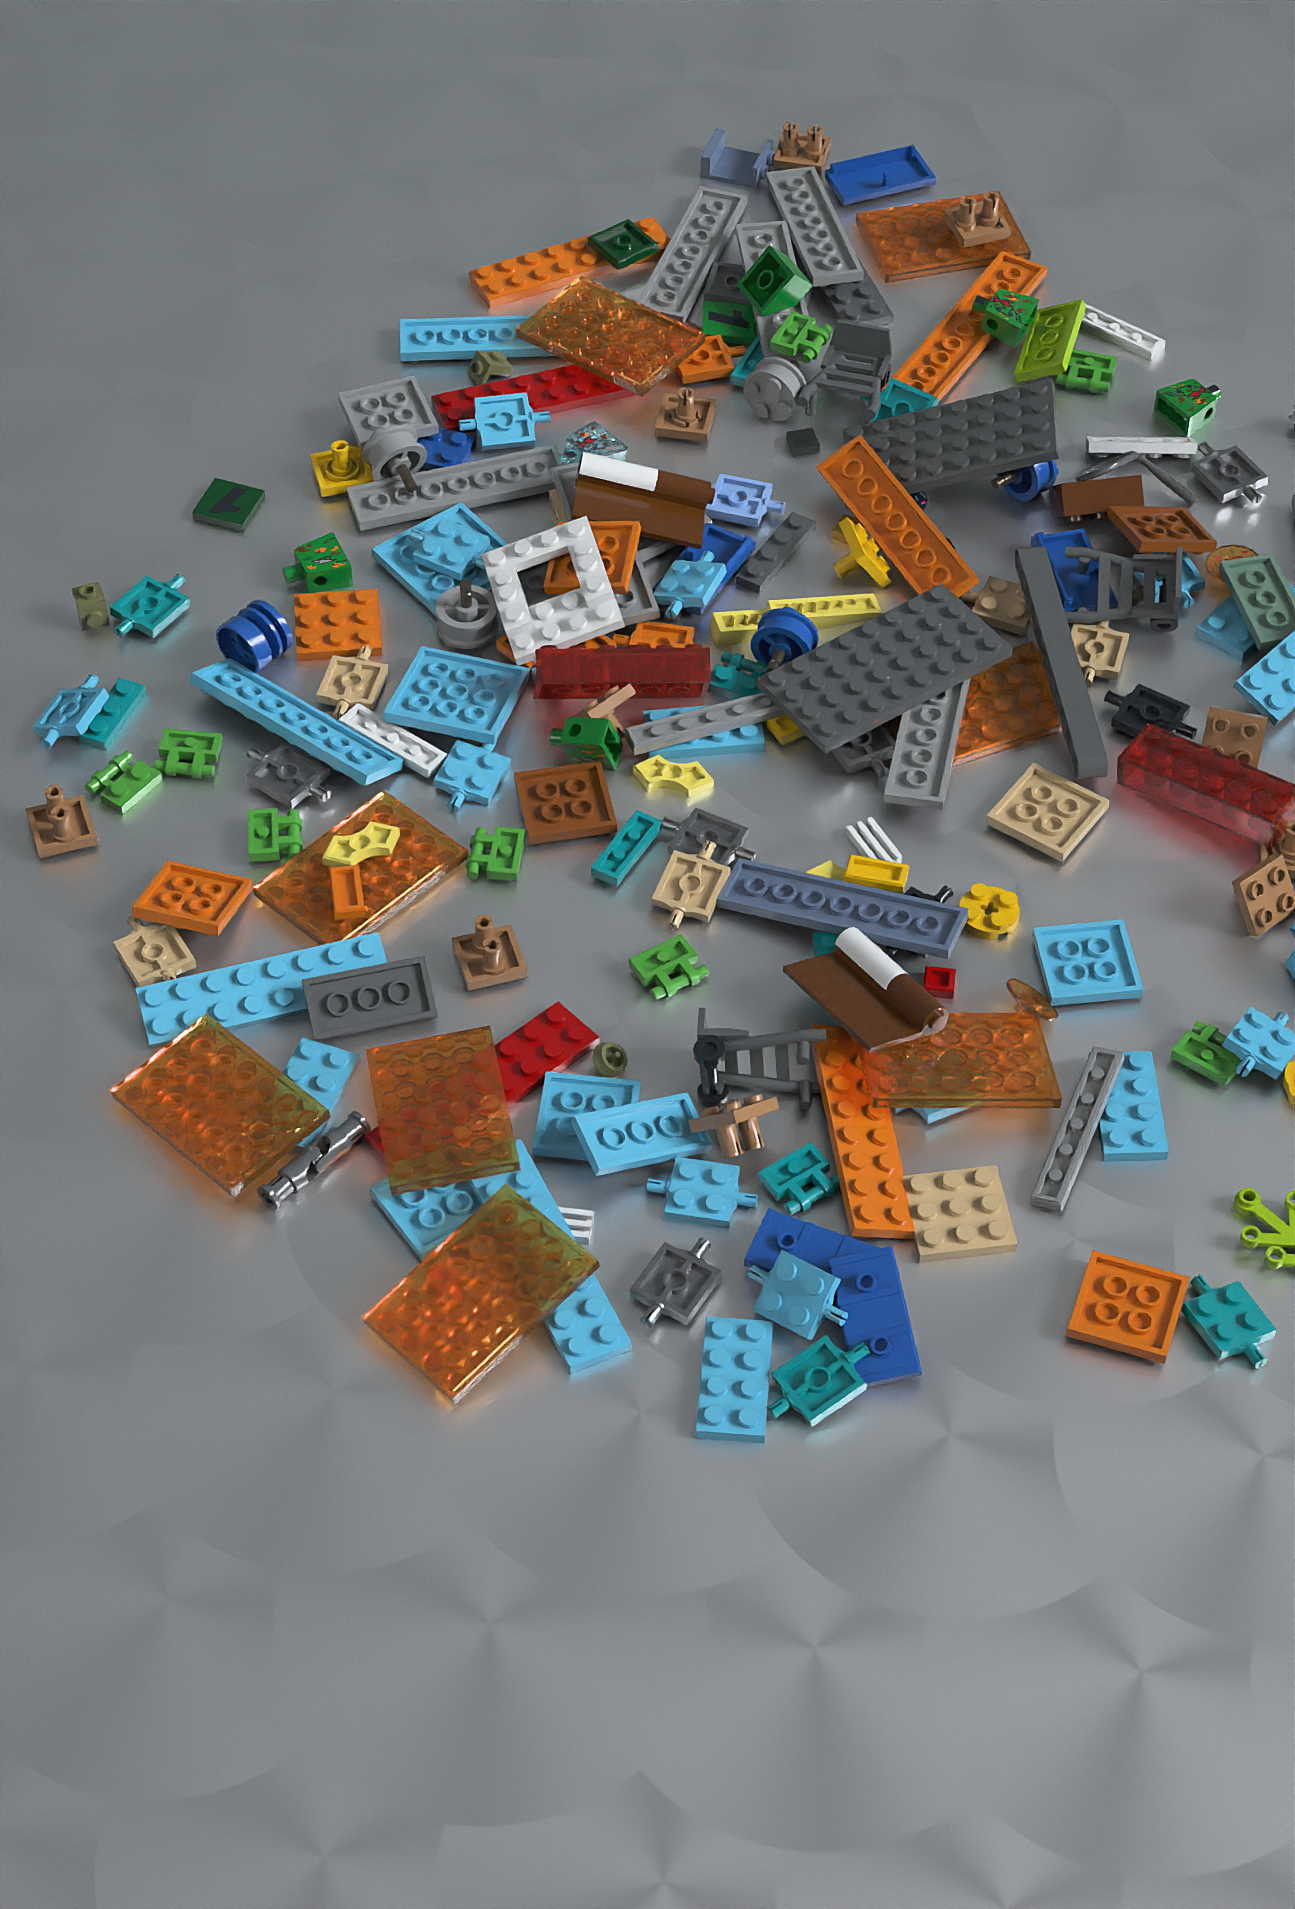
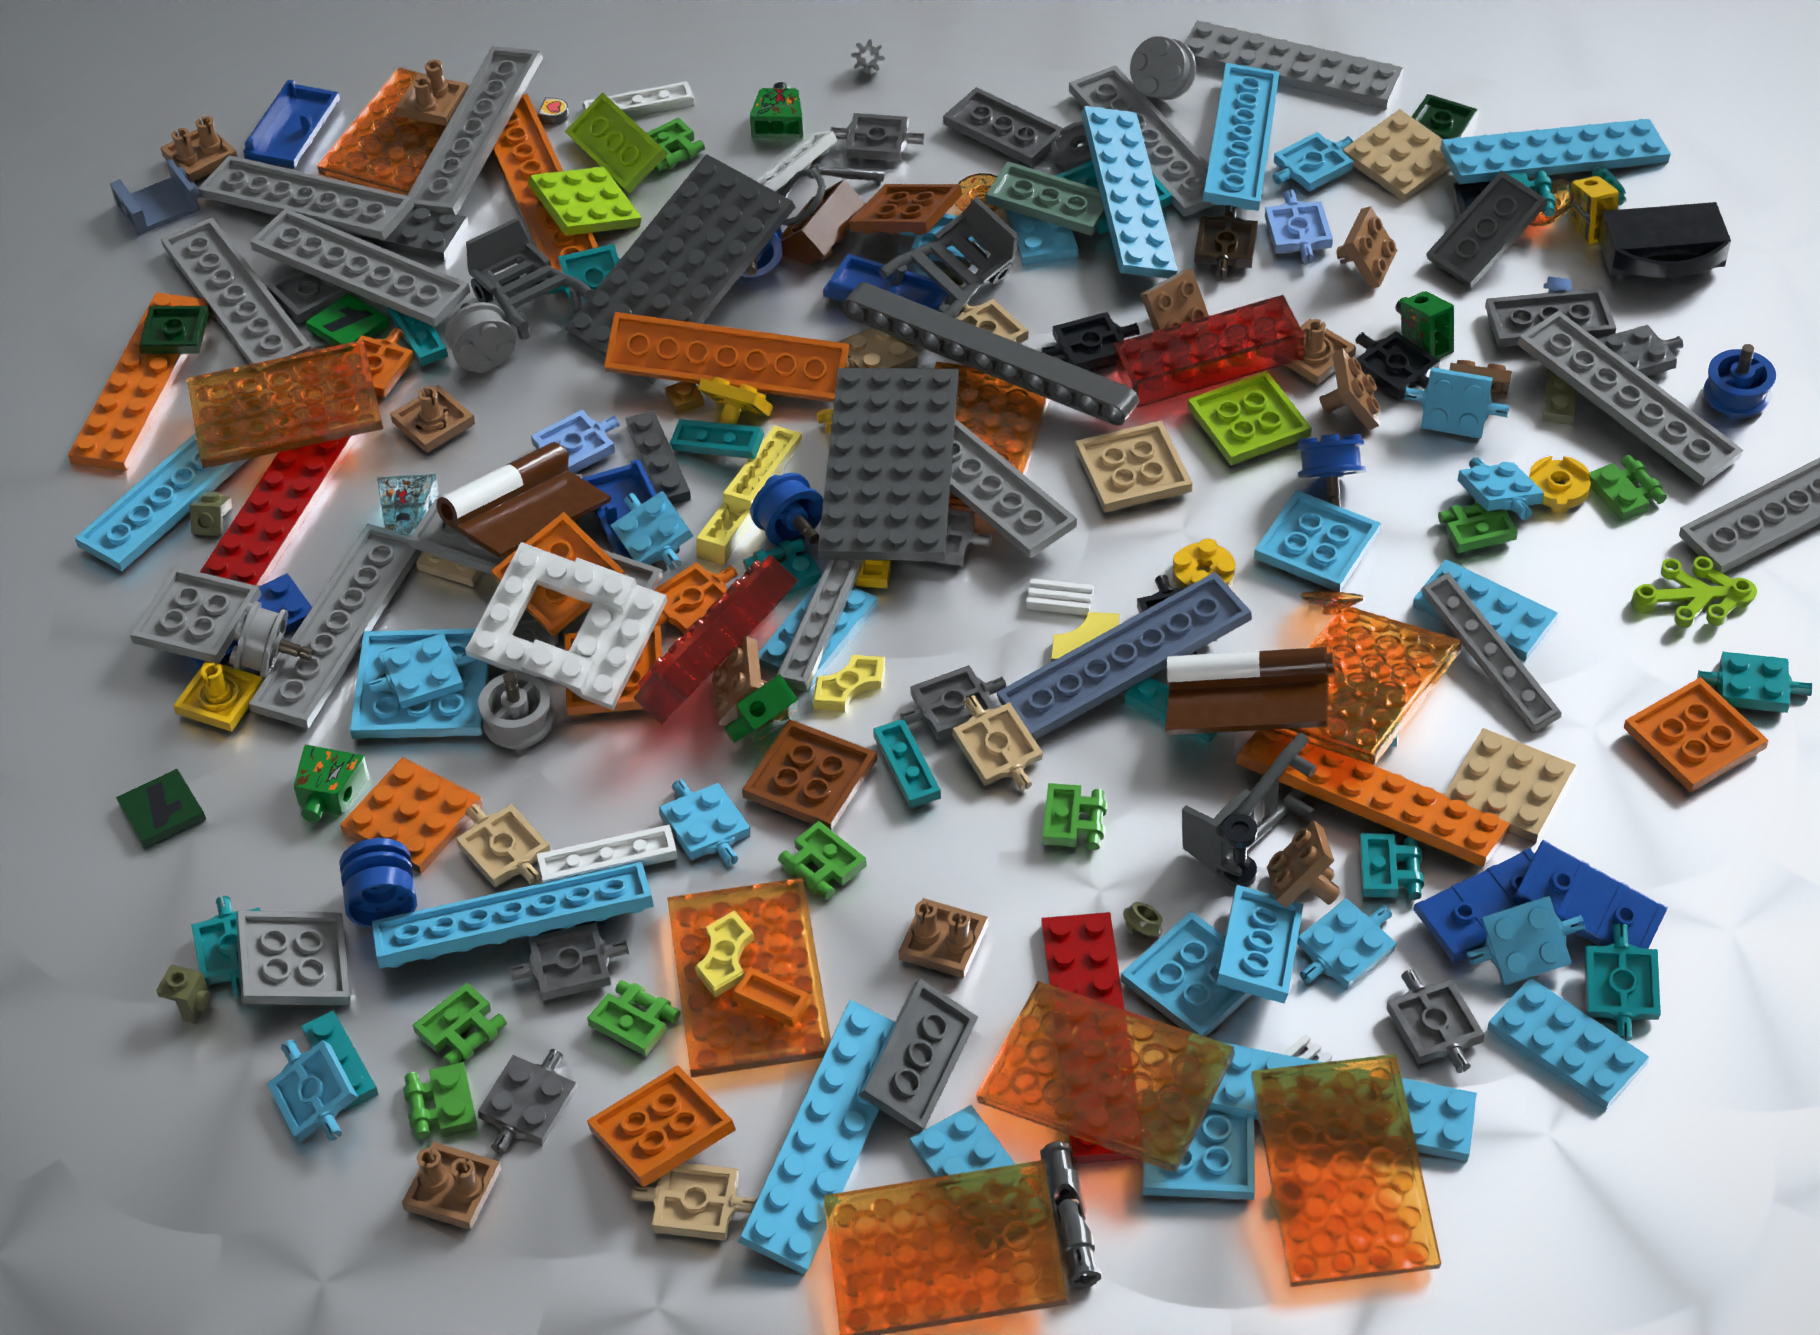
camera: 50 degrees left, 0 degrees up
medium azure plate [383,646,530,744] -> none
medium azure plate [459,393,550,451] -> none
green slope [736,245,813,316] -> none
bright green plate [769,311,832,363] -> none
pearl dark grey tile [786,428,820,456] -> none
yellow tile [844,854,909,894] -> none
red tile [923,966,956,999] -> none
green torso [972,289,1039,348] -> none
none -> light grey plate [236,911,350,1005]
none -> light grey plate [407,46,543,216]
none -> flat silver plate [478,1049,577,1155]
none -> lime plate [528,167,642,236]
none -> tile [537,97,569,124]
none -> teal plate [670,419,764,459]
none -> lime plate [1187,371,1312,466]
none -> blue wheel [1296,434,1367,507]

